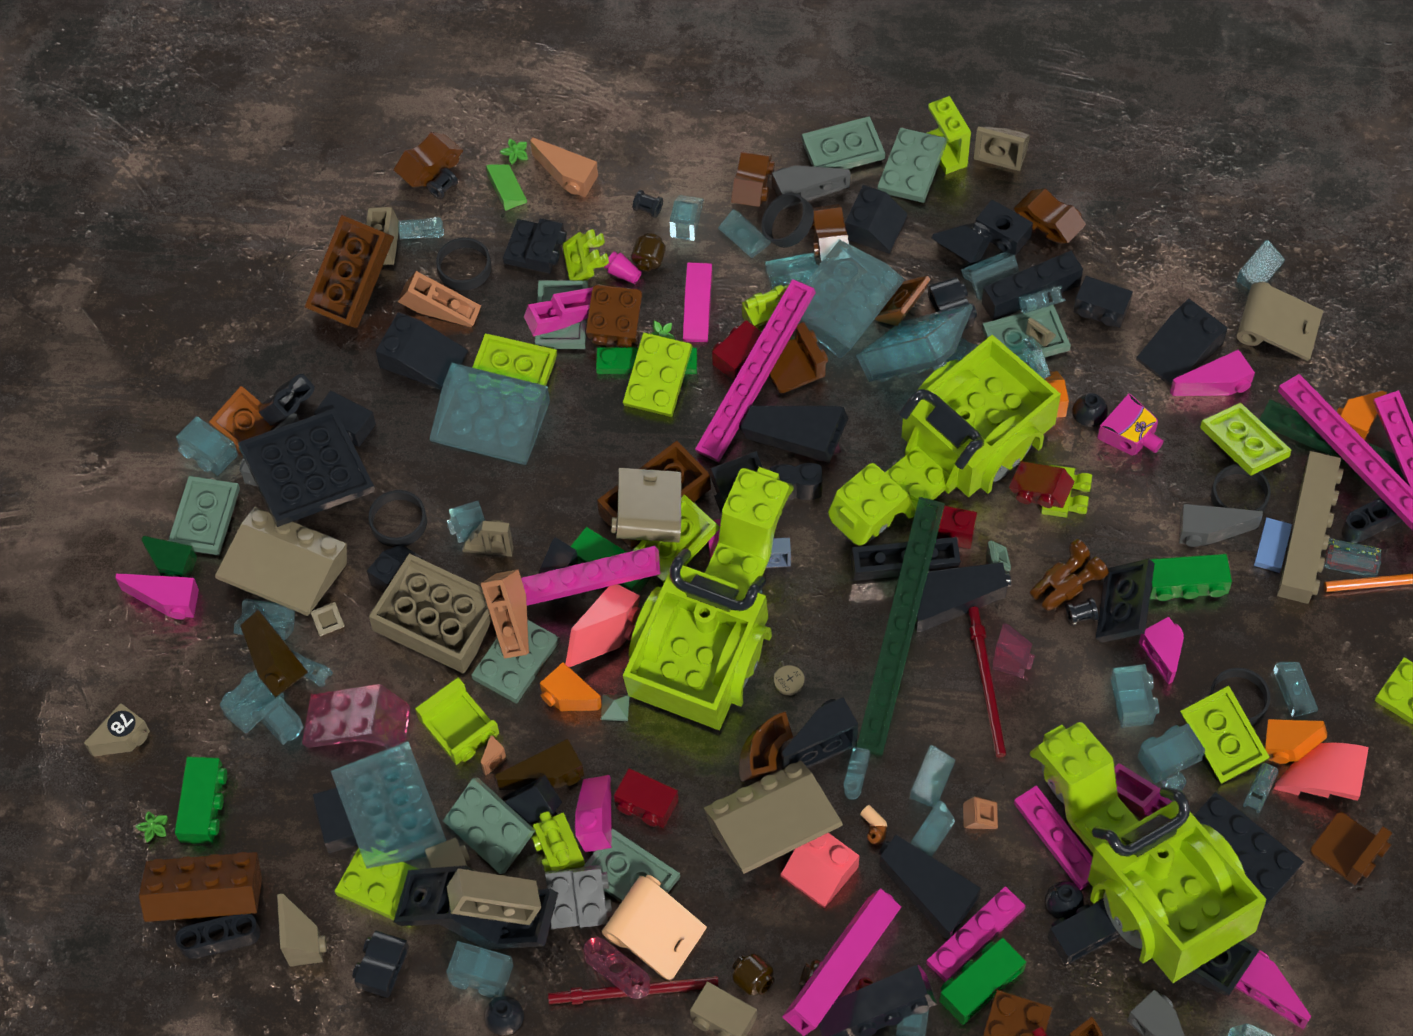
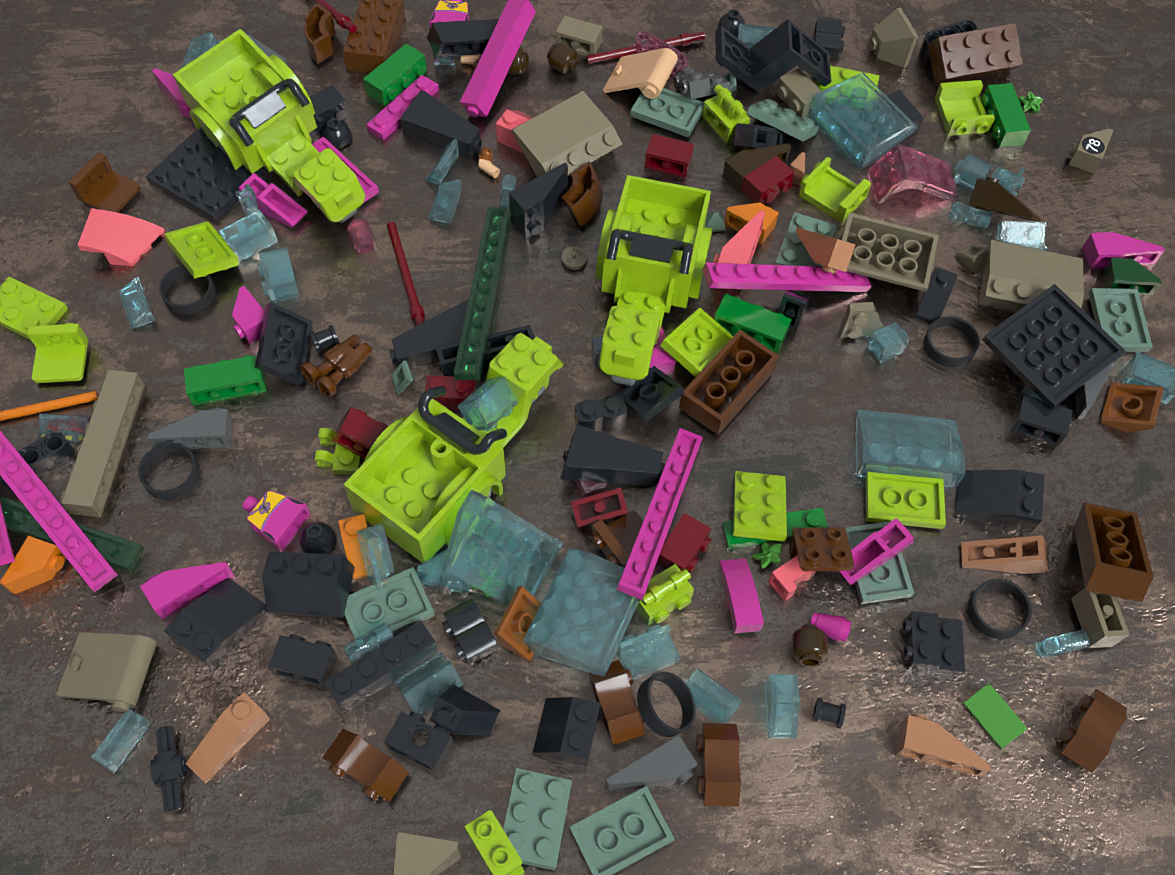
camera: 165 degrees right, 0 degrees up
black brick [259,374,315,426] -> none
black bush [426,167,458,200] -> none
dark tan brick [447,869,541,925] -> none
bright green plant [500,139,528,165] -> none
lime plate [563,229,609,281] -> none
dark pink slope [575,775,612,852] -> none
dark tan door [611,468,681,543] -> none
nougat slope [963,796,998,829] -> none
clear pink slope [992,623,1035,678] -> none
dark tan slope [1026,317,1056,347] -> none
lime plate [1200,403,1291,476] -> none
clear light blue bar [1243,763,1279,814] -> none
medium blue tile [1254,517,1292,573] -> none
orange slope [1265,719,1327,764] -> none
none -> lime bracket [27,323,88,383]
none -> black axle [150,726,187,813]
none -> nougat slope [185,692,270,784]
none -> black slope [262,552,355,618]
none -> clear pink brick [347,219,376,254]
none -> clear light blue brick [458,376,519,432]
none -> dark red brick [570,488,628,529]
none -> dark red brick [741,156,794,204]
none -> coral leg [768,556,816,601]
none -> lime panel [935,80,995,136]

